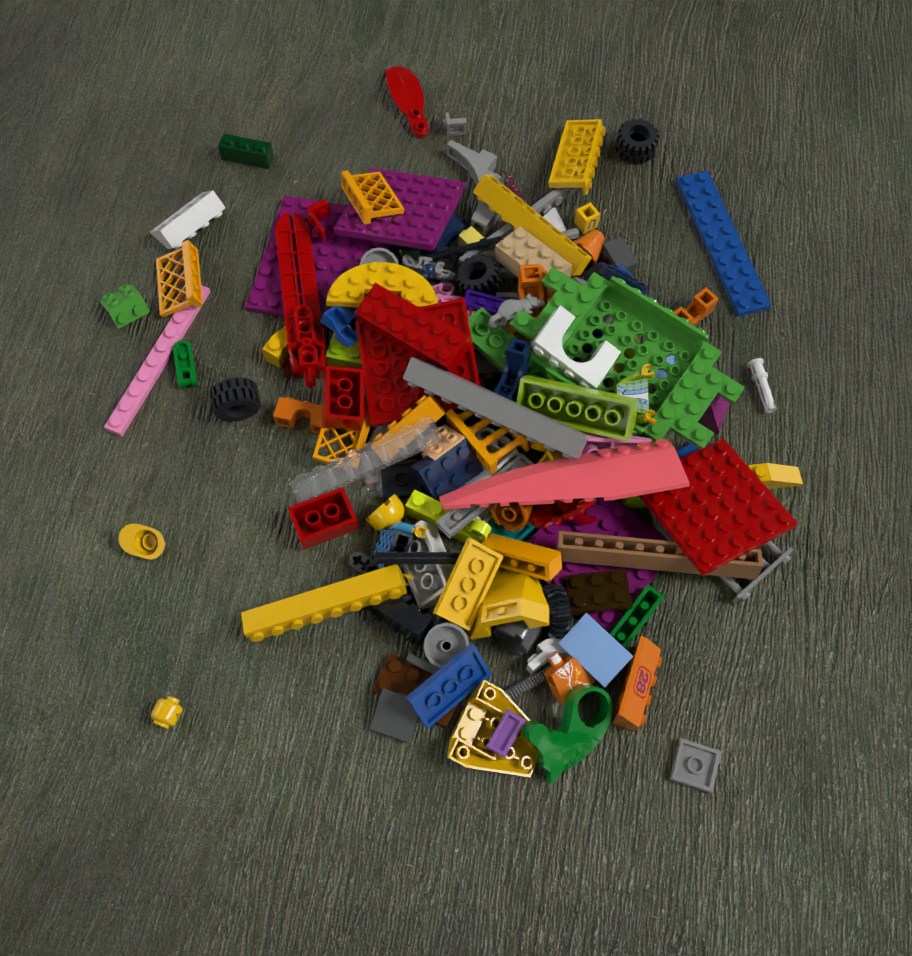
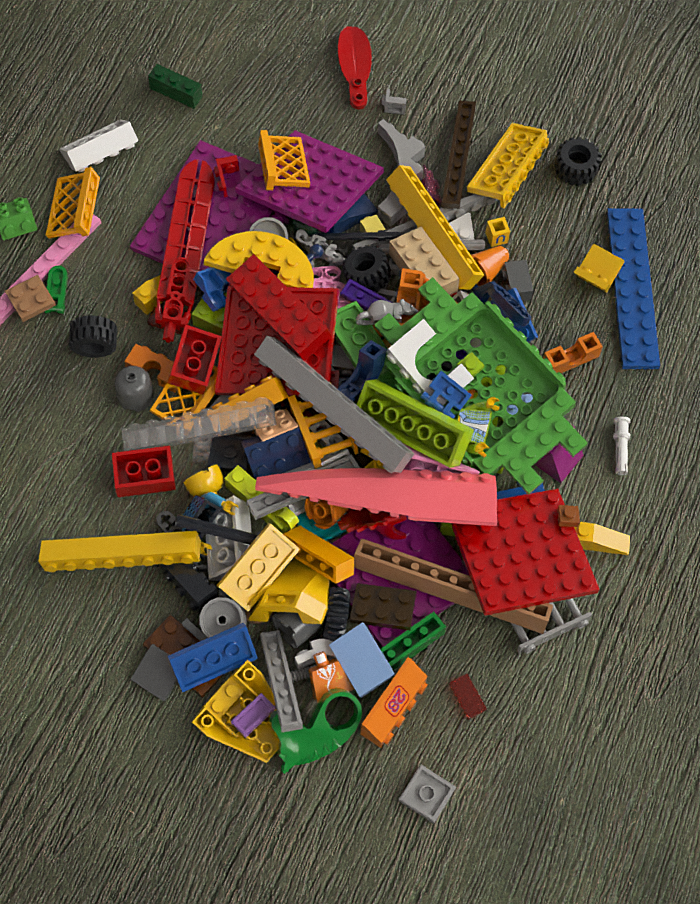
camera: 15 degrees right, 0 degrees up
none -> medium nougat plate [5,275,56,322]
none -> dark grey cylinder [115,366,154,412]
none -> light grey tile [260,630,303,732]
none -> blue plate [420,371,472,419]
none -> dark brown plate [442,100,476,209]
none -> clear red tile [449,674,487,720]
none -> lime plate [457,352,485,377]
none -> dark orange plate [557,505,580,527]
none -> yellow bracket [574,244,624,293]

